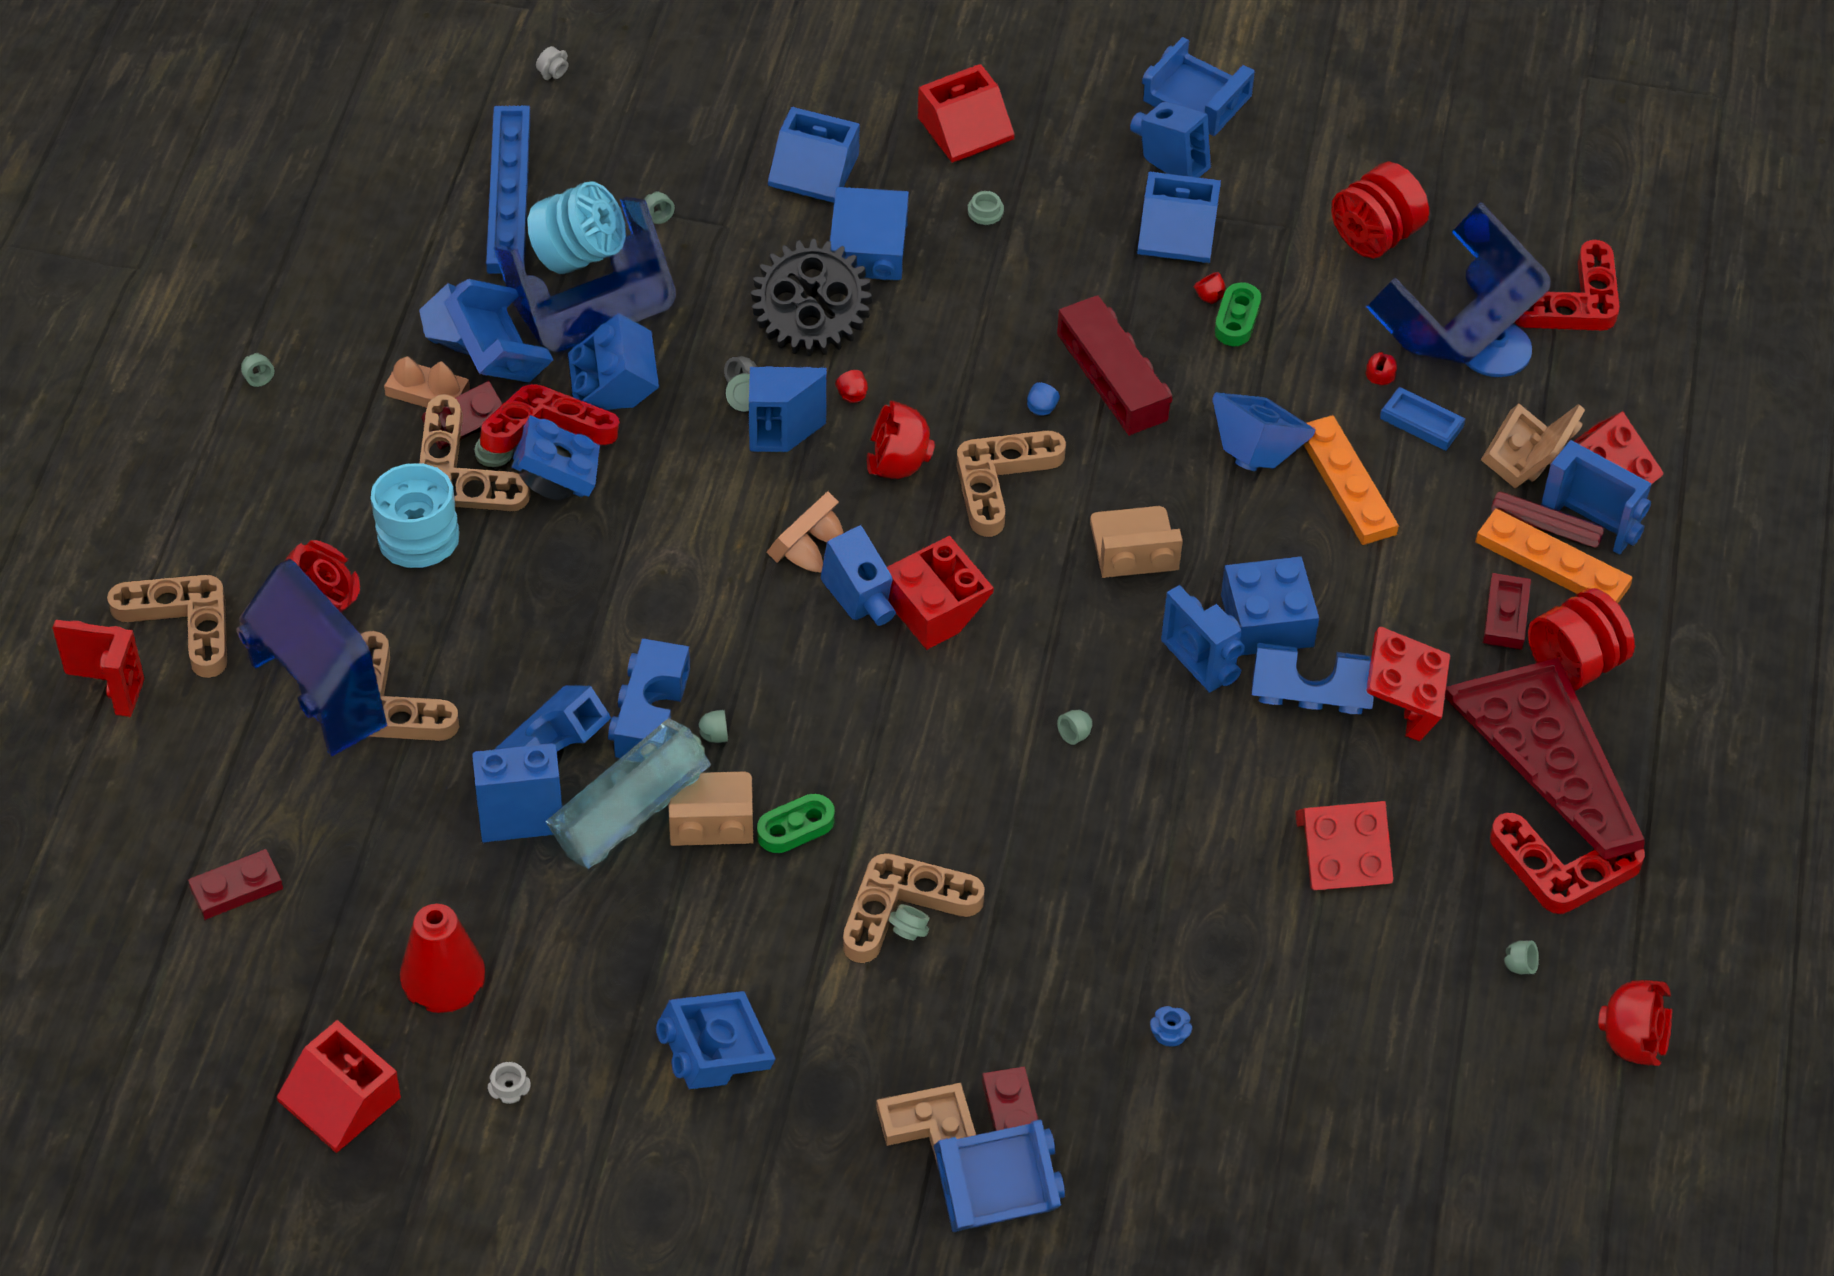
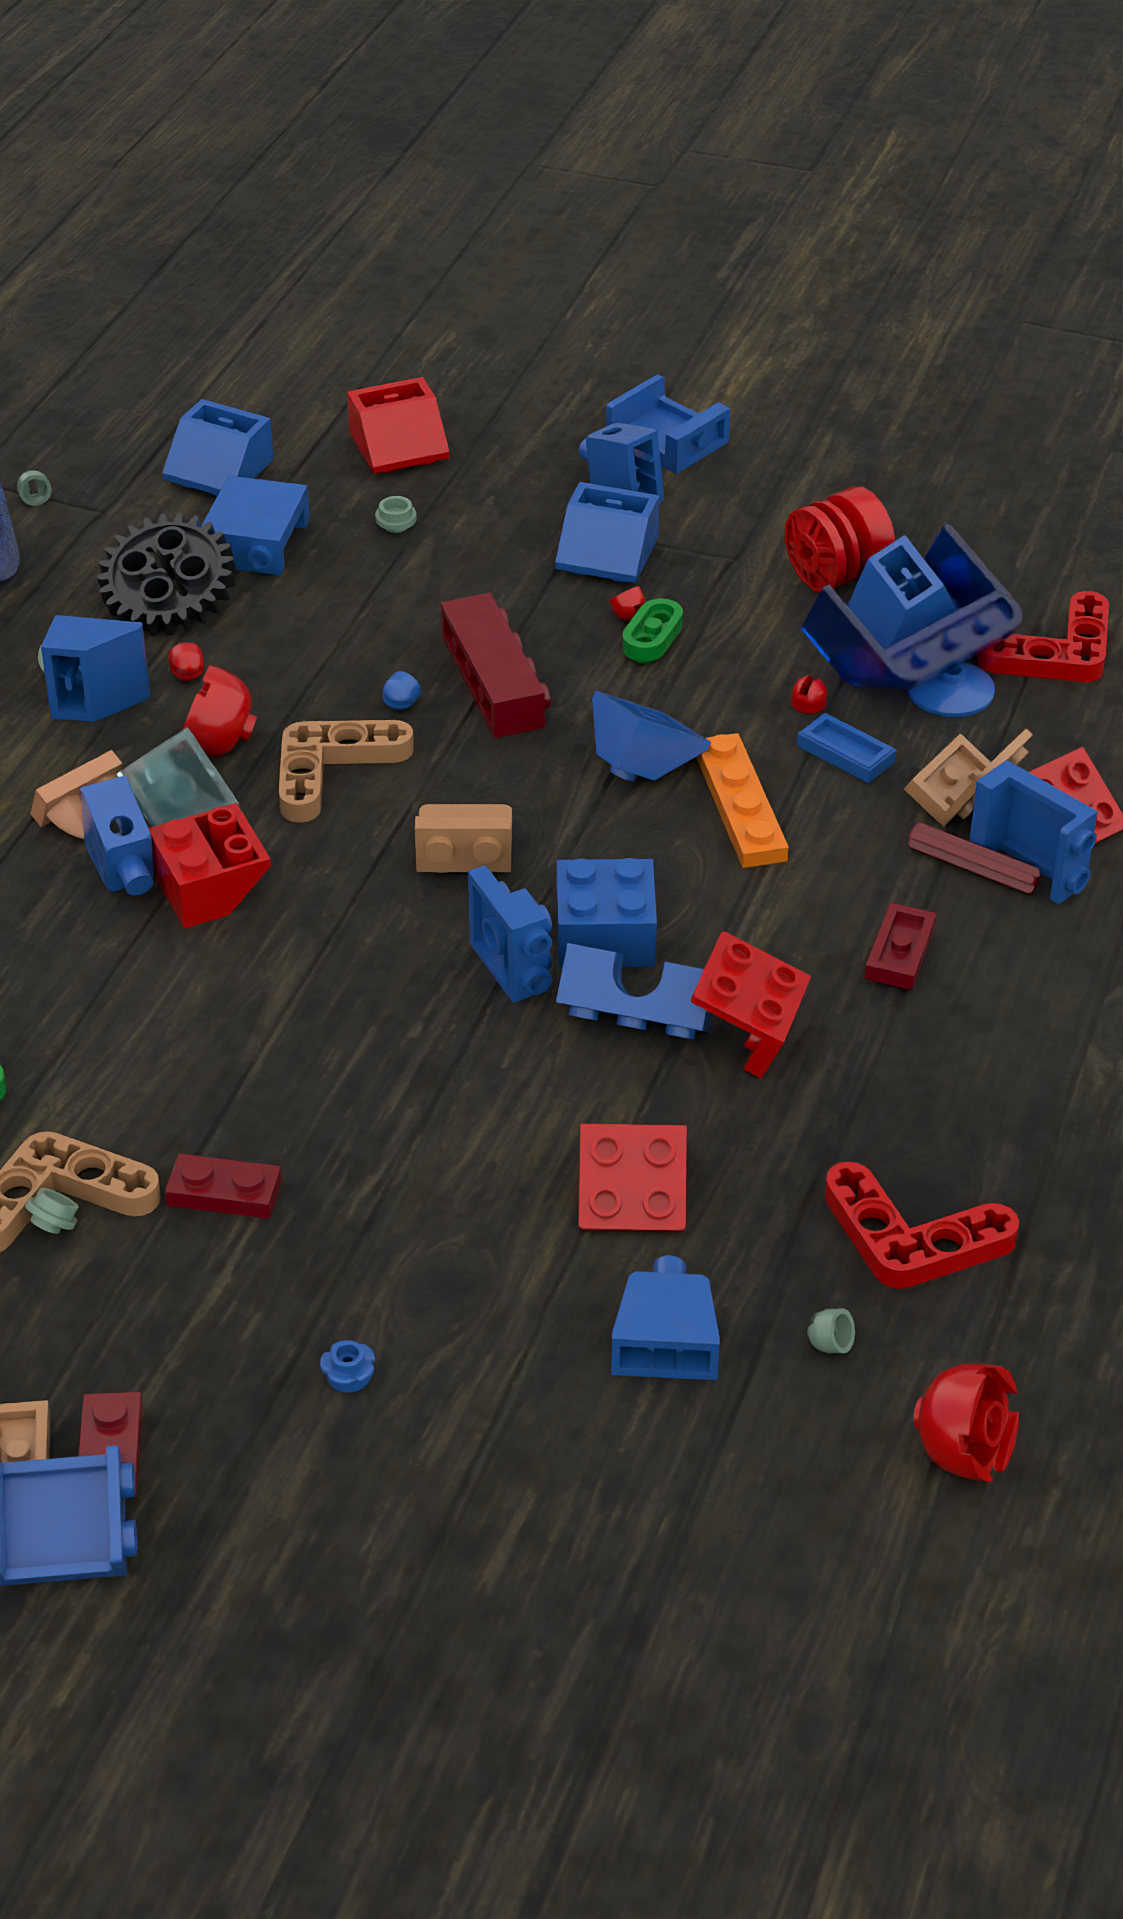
camera: 10 degrees right, 10 degrees down
sand green hinge [1057,710,1092,745] -> none
dark red wing [1445,658,1645,859] -> none
orange plate [1475,508,1633,604] -> none
red wheel [1528,588,1635,692] -> none
none -> clear light blue slope [117,727,239,827]
none -> dark red plate [165,1153,282,1219]
none -> blue torso [611,1255,720,1380]
none -> blue slope [846,535,960,665]

